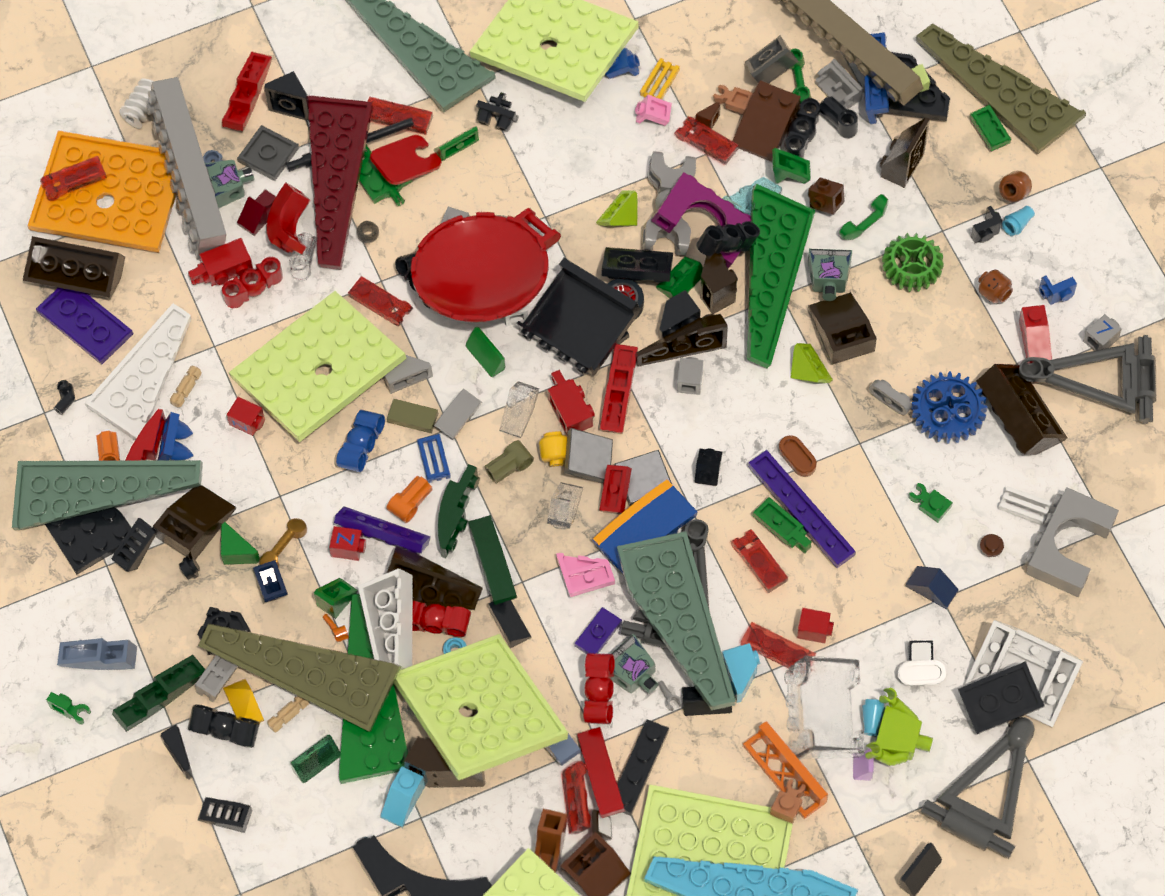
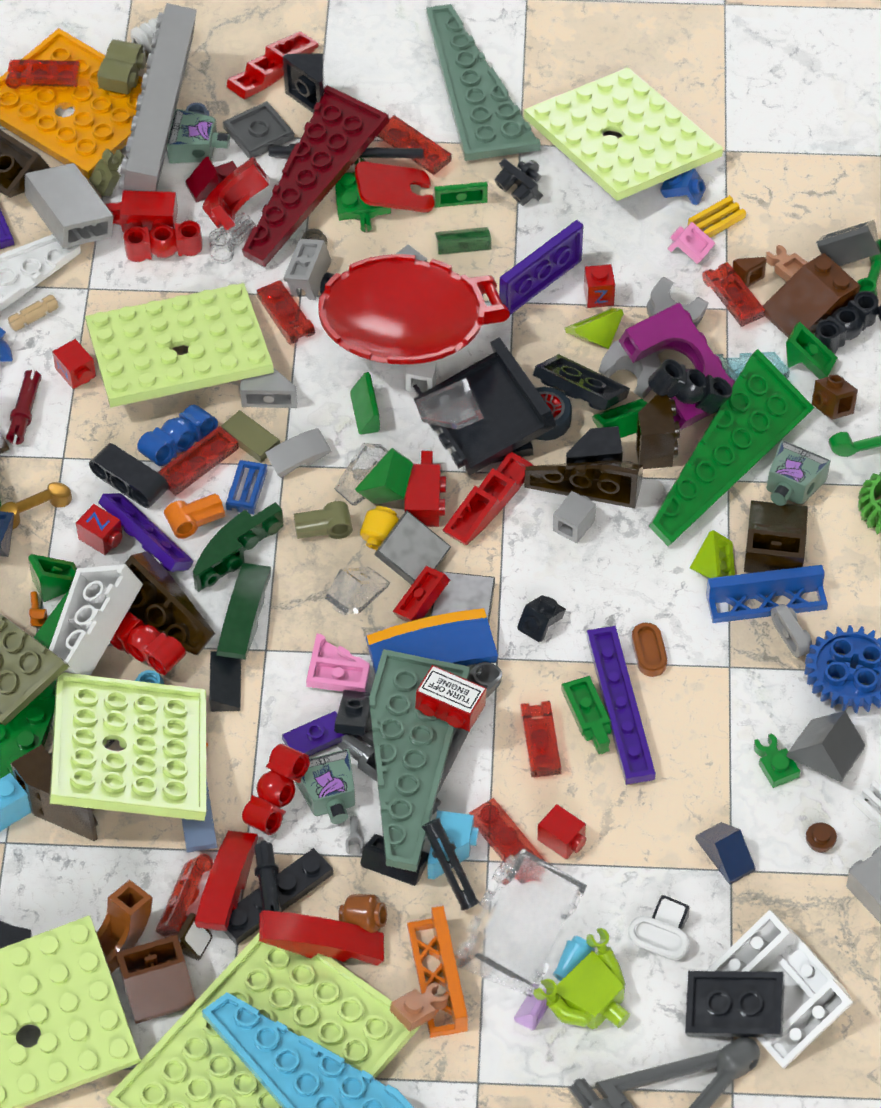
camera: 25 degrees right, 10 degrees down
none -> dark red pin [6,370,42,445]
none -> light grey brick [25,163,113,248]
none -> olive plate [89,149,125,196]
none -> black beam [89,443,169,508]
none -> olive brick [97,39,147,94]
none -> clear red plate [158,426,239,496]
none -> black axle [254,840,282,912]
none -> red slope [259,910,384,966]
none -> light grey hinge [283,239,332,300]
none -> black plate [334,690,370,736]
none -> dark orange head [339,894,387,933]
none -> green slope [355,448,413,505]
none -> clear slope [415,378,484,430]
none -> brick [415,665,487,732]
none -> black pin [422,818,479,911]
none -> clear green slope [435,227,491,255]
none -> dark purple tile [499,220,583,315]
none -> red brick [584,264,615,308]
none -> blue fence [706,565,828,623]
none -> dark grey slope [786,710,865,782]

